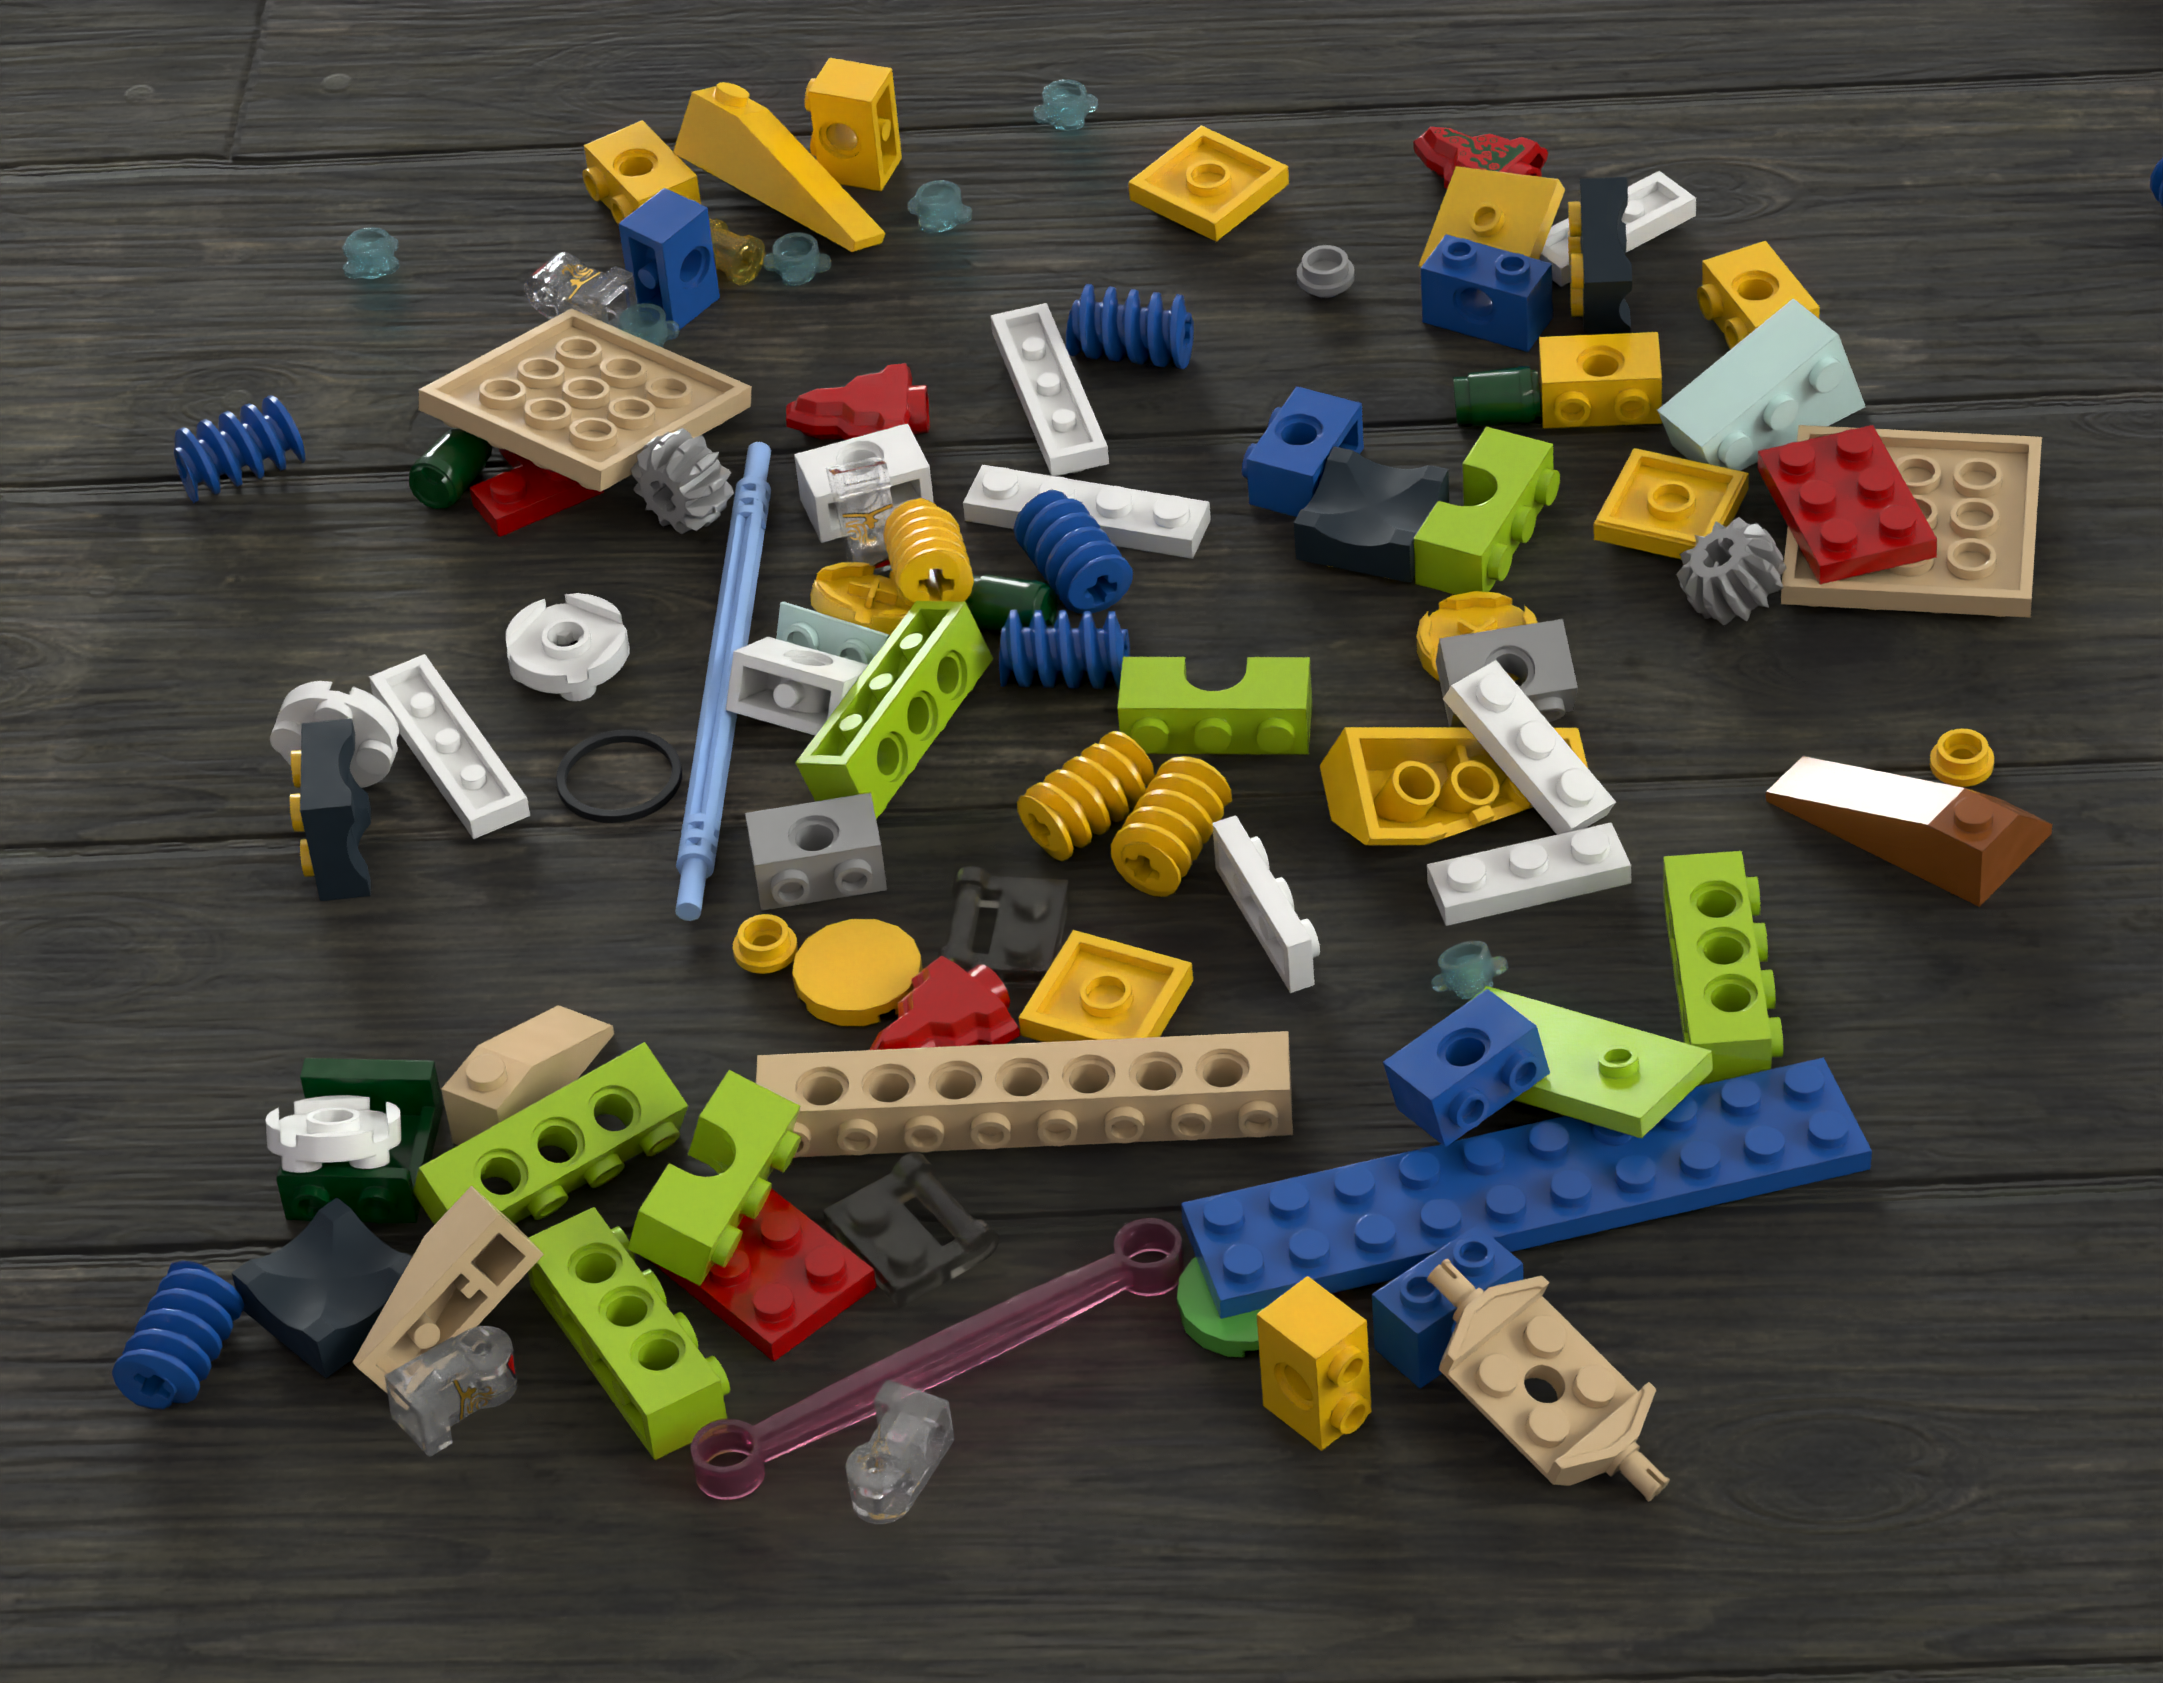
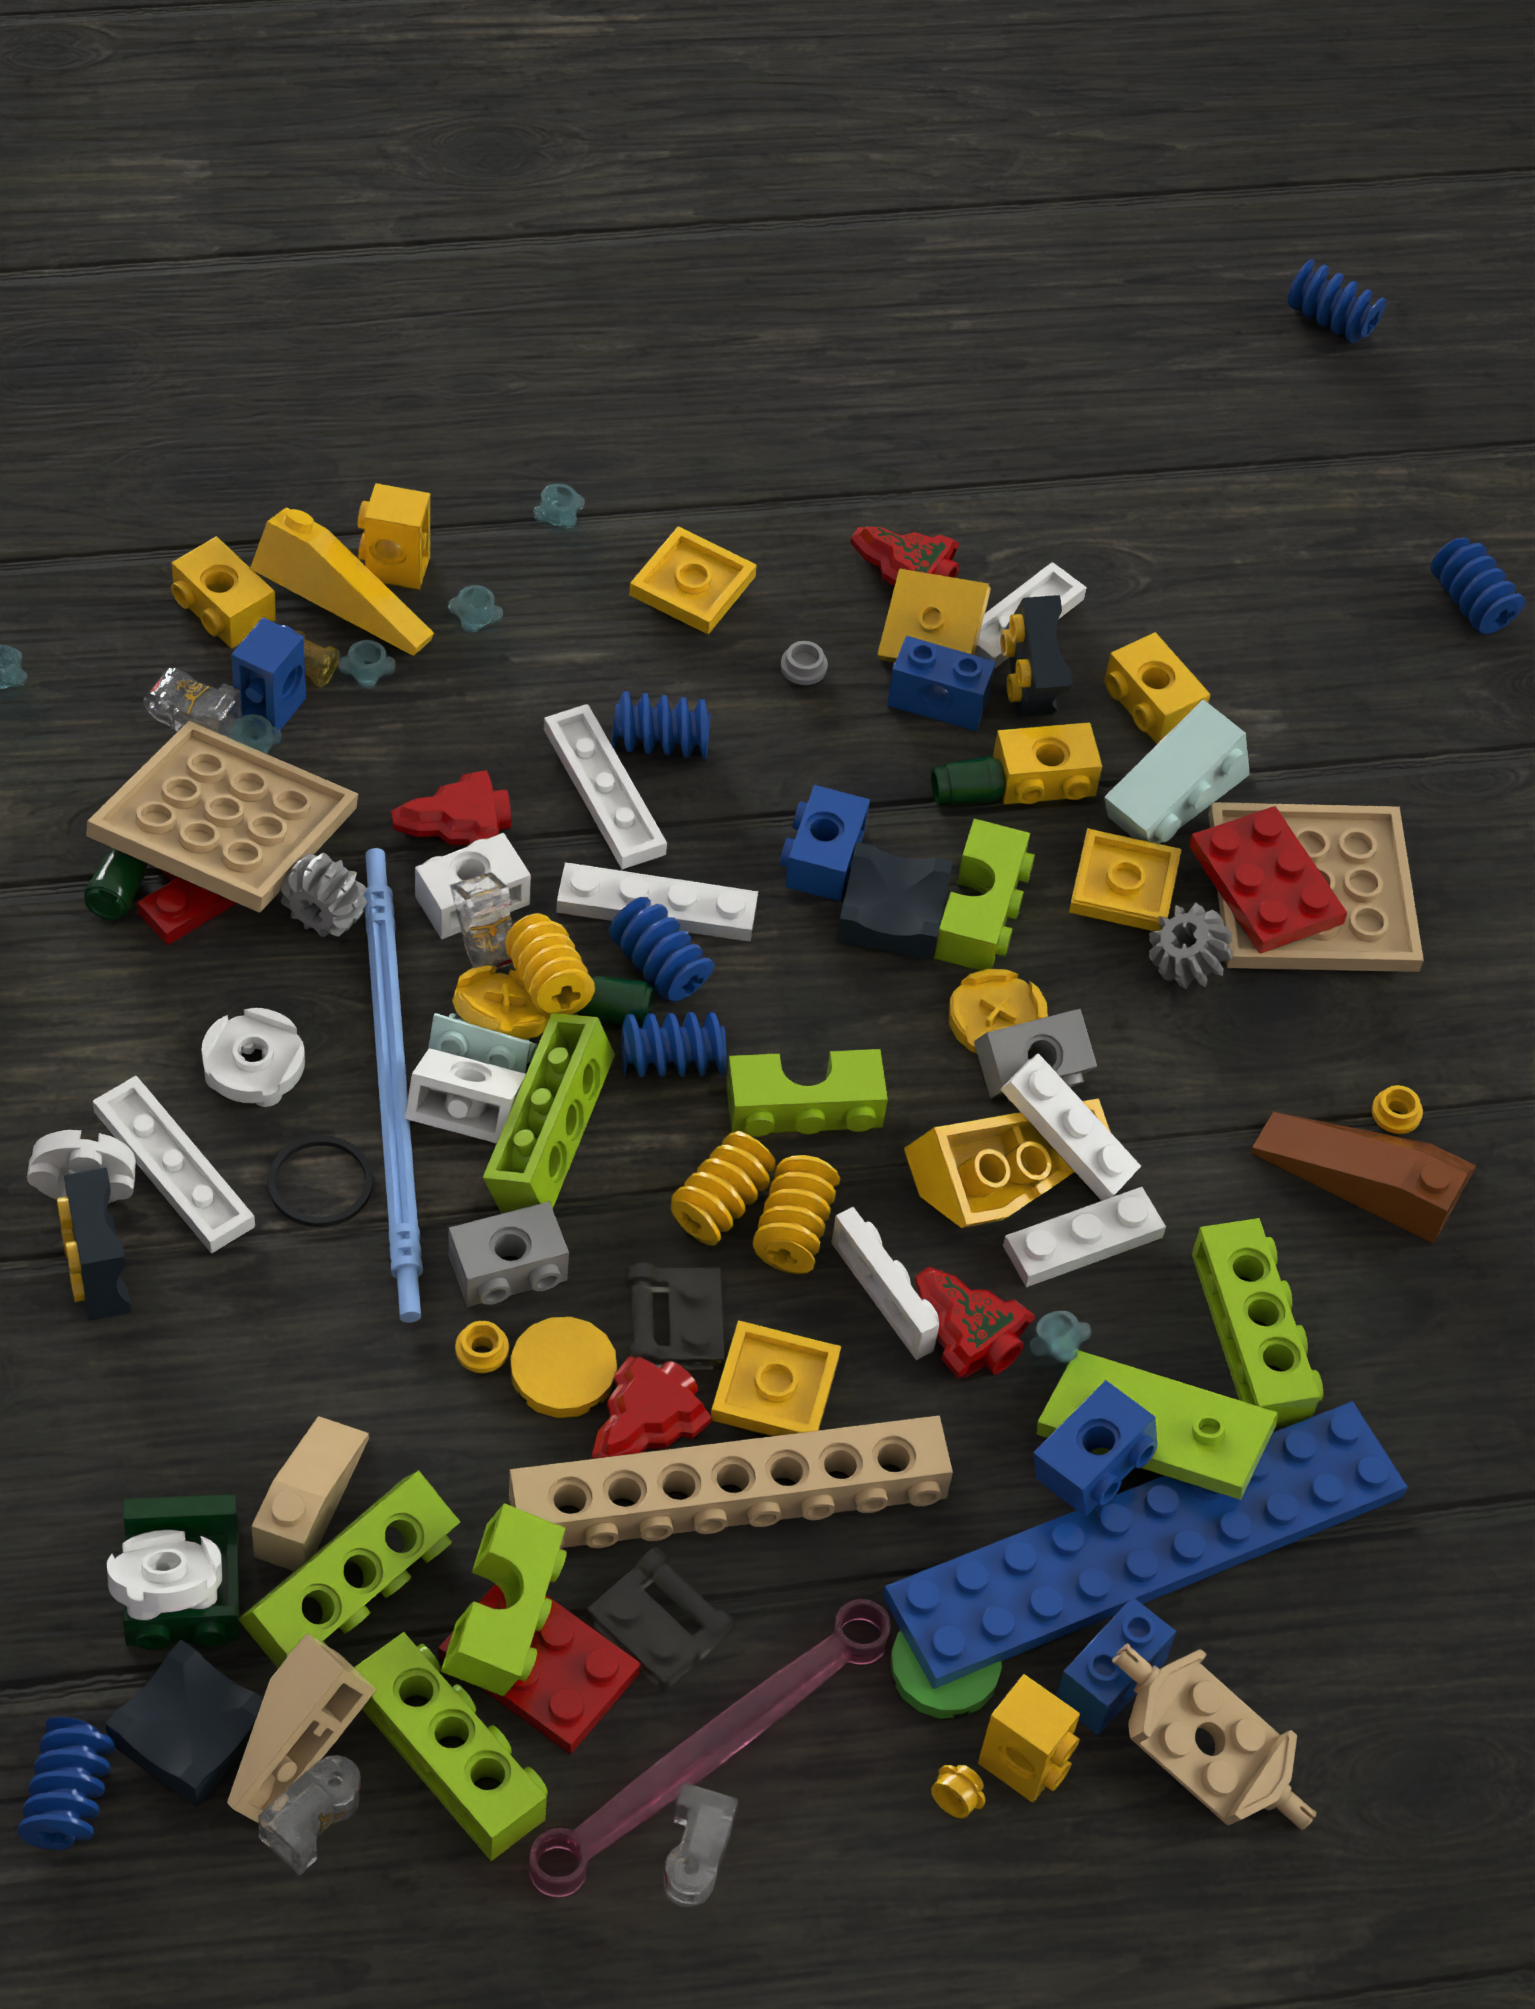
camera: 20 degrees left, 10 degrees up
none -> red rock [915,1267,1035,1379]
none -> yellow plate [931,1765,985,1818]

